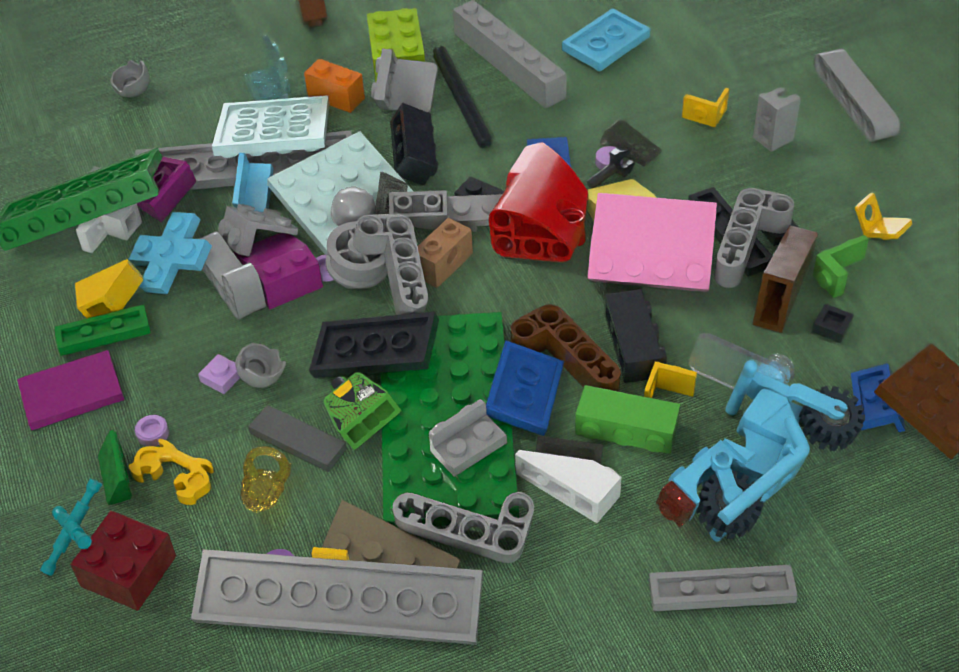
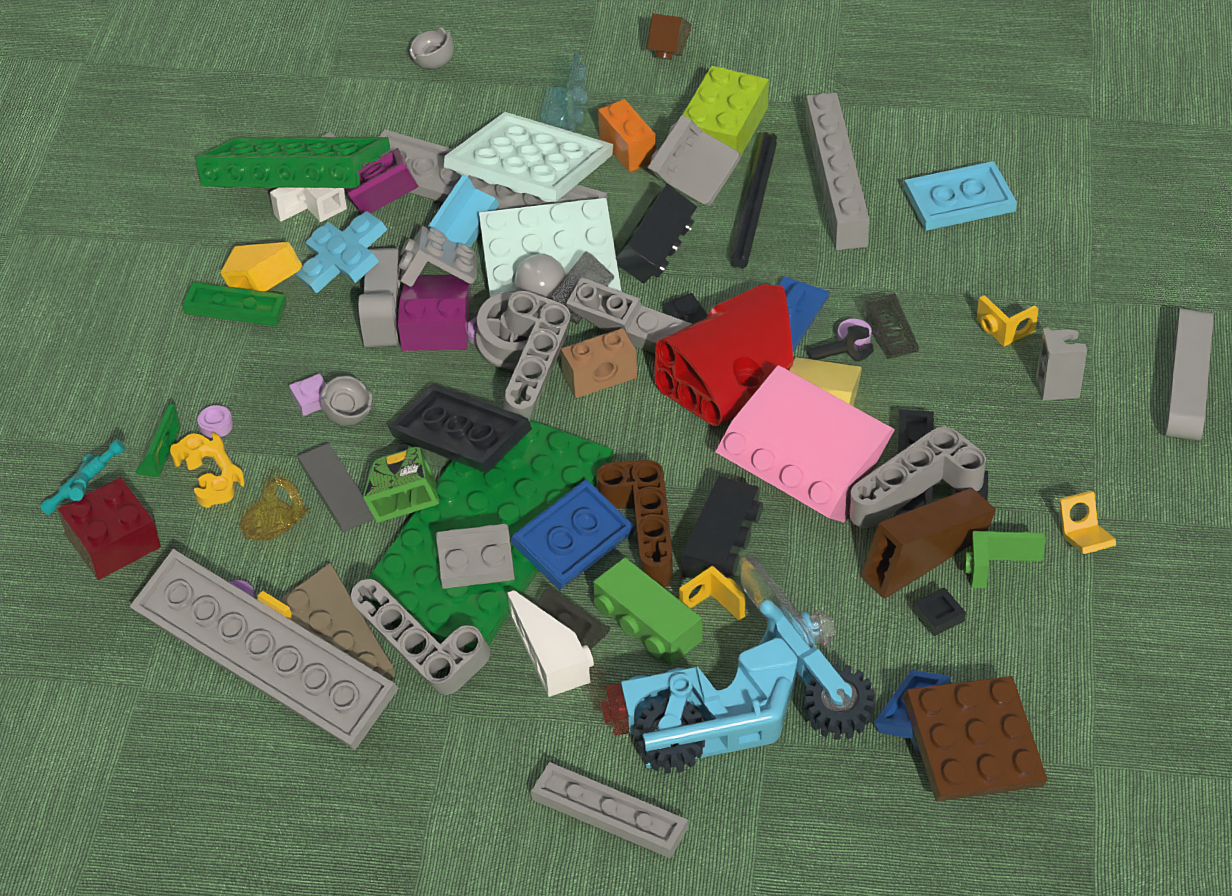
camera: 30 degrees right, 0 degrees up
magenta tile [17,350,124,431] -> none

